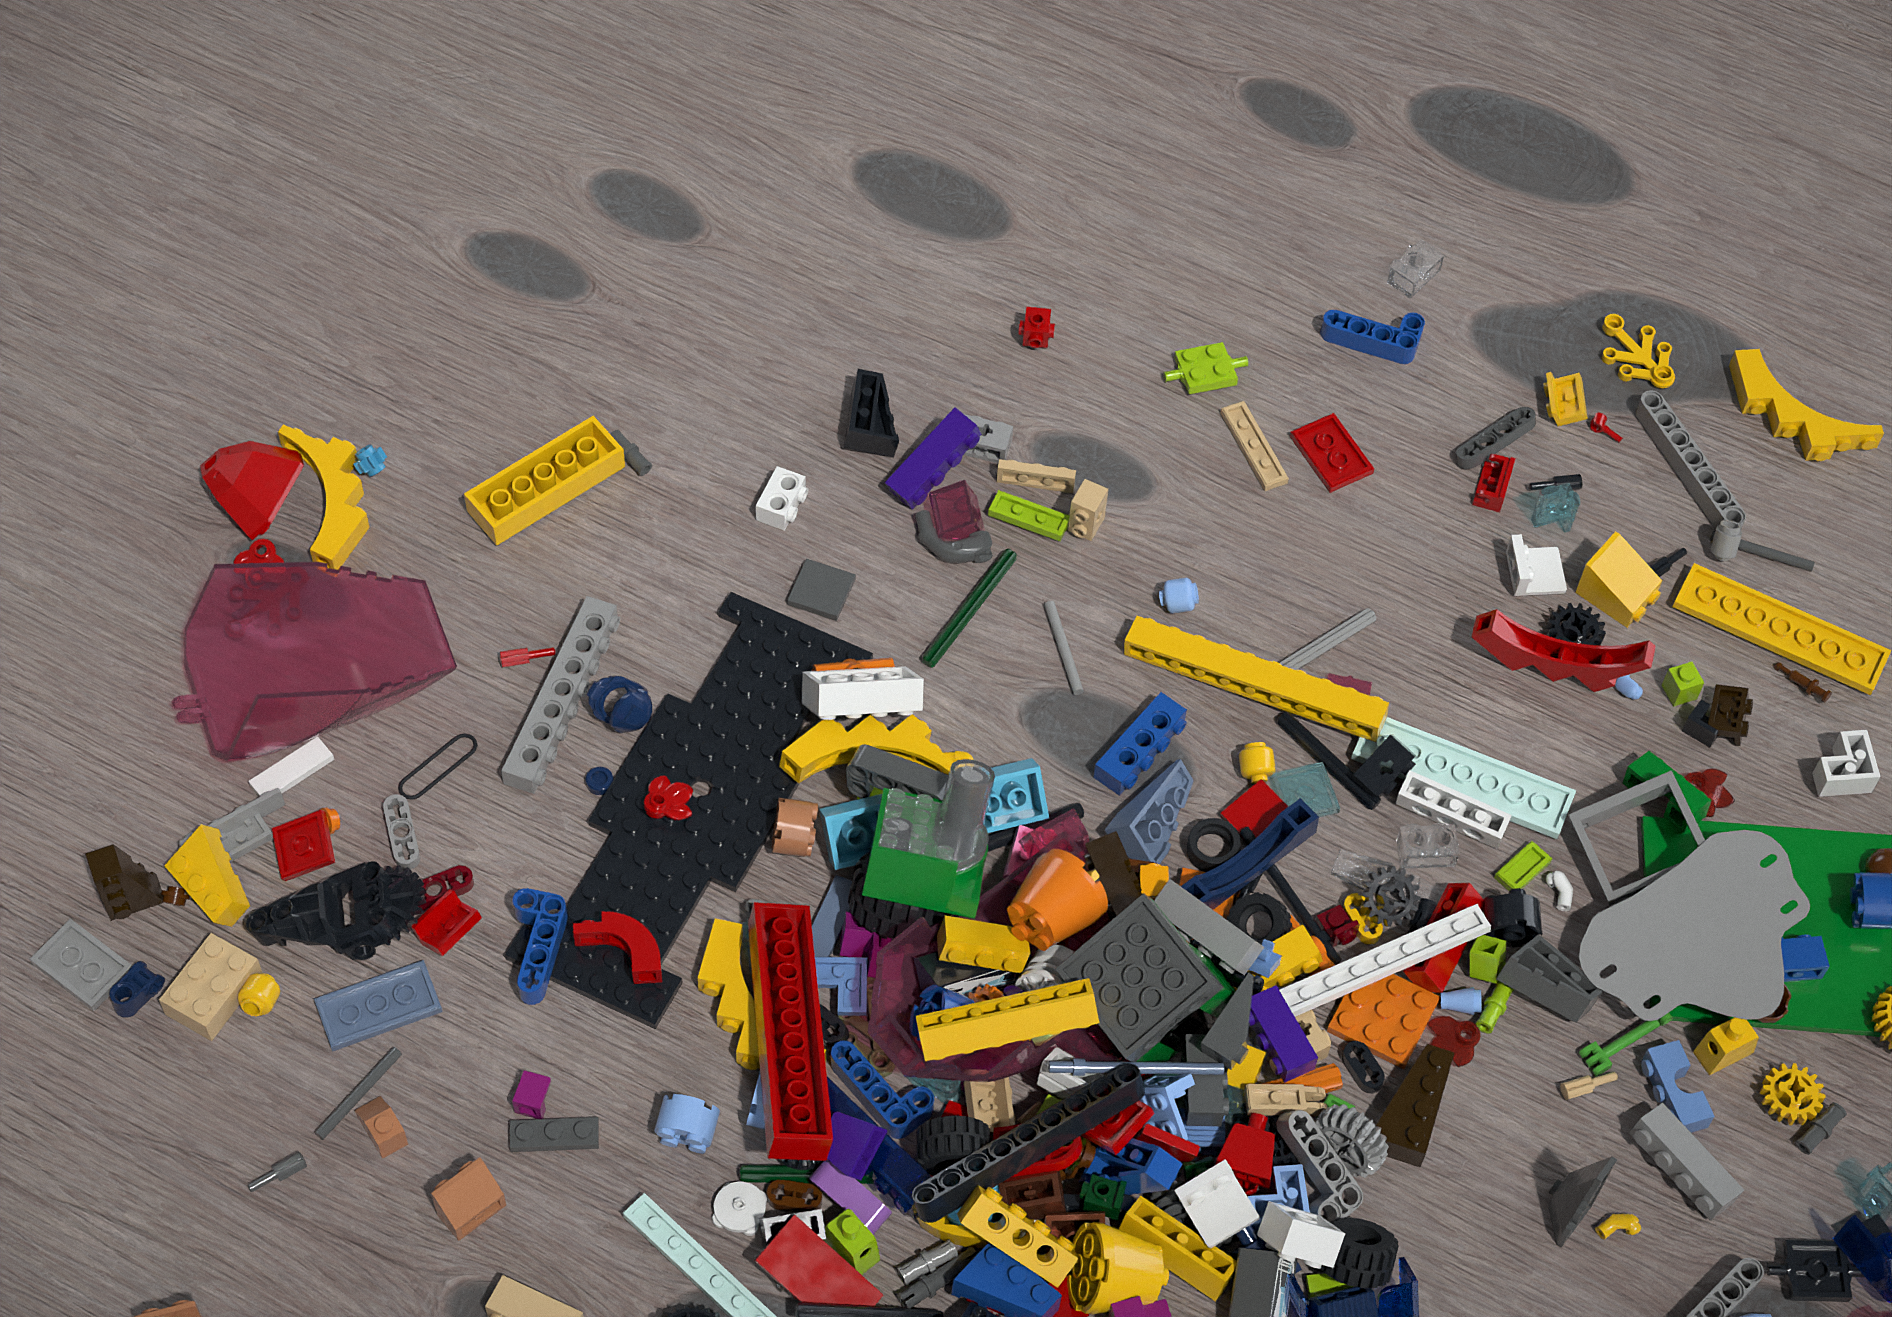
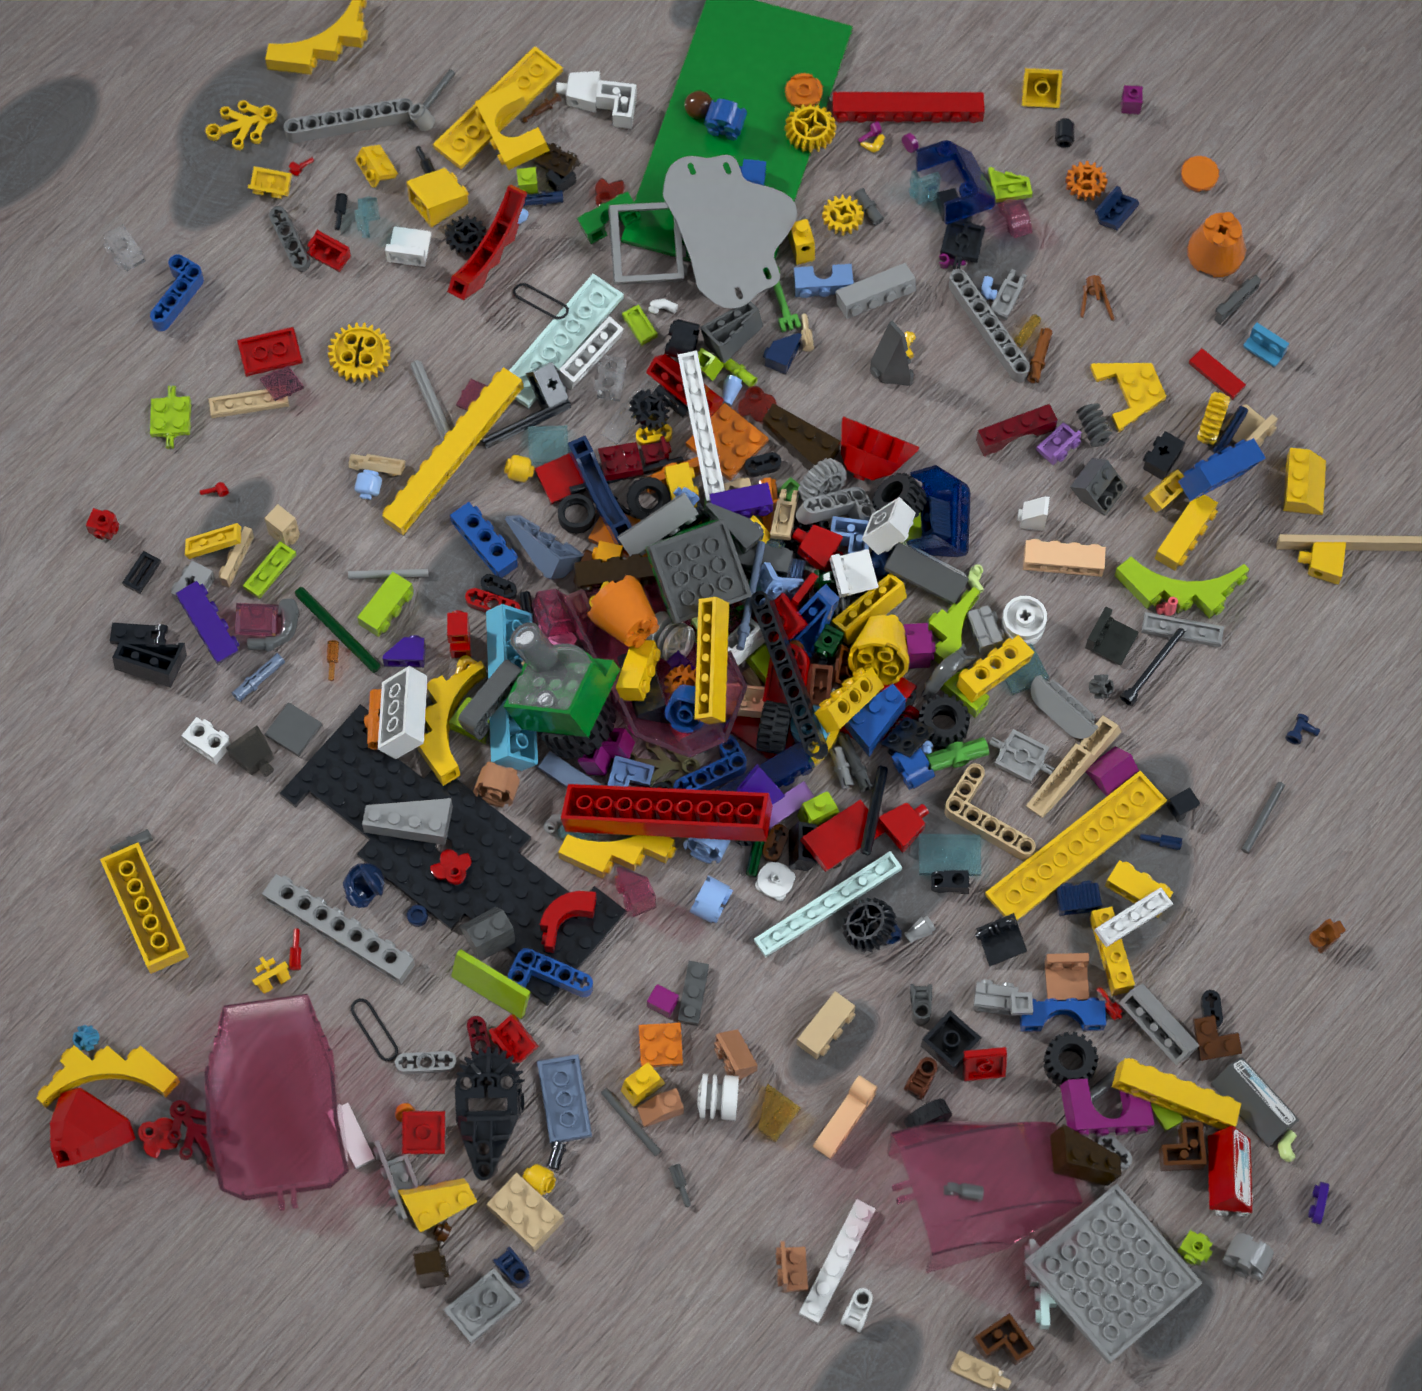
camera: 75 degrees left, 10 degrees up
none -> black plate [110,622,168,645]
none -> black tile [122,551,161,594]
none -> yellow plate [185,523,241,559]
none -> red hand [200,482,229,497]
none -> clear smoke torso [226,725,274,777]
none -> sand blue pin [231,653,285,702]
none -> yellow hips [252,956,291,994]
none -> clear pink piece [260,366,304,401]
none -> clear orange axle [327,640,339,681]
none -> yellow gear [328,322,391,383]
none -> tan hinge [349,454,406,476]
none -> yellow bracket [355,145,398,188]
none -> lime brick [357,571,414,637]
none -> light grey wedge [362,798,453,845]
none -> dark purple slope [383,635,426,668]
none -> red arch [447,610,471,658]
none -> lime tile [451,949,530,1019]
none -> dark grey slope [459,907,516,961]
none -> red beam [465,588,521,613]
none -> yellow arch [475,82,550,171]
none -> black beam [480,574,517,600]
none -> black piece [513,283,569,319]
none -> dark blue pin [523,191,564,206]
none -> black pin [546,1141,567,1170]
none -> white torso [556,71,600,112]
none -> dark red plate [598,442,644,481]
none -> clear pink slope [614,867,656,917]
none -> yellow torso [621,1062,666,1107]
none -> orange plate [639,1023,683,1067]
none -> white wheel [697,1074,739,1121]
none -> clear yellow wing [758,1084,801,1143]
none -> dark blue slope [763,333,802,375]
none -> red brick [841,416,920,481]
none -> magenta hand [939,254,966,269]

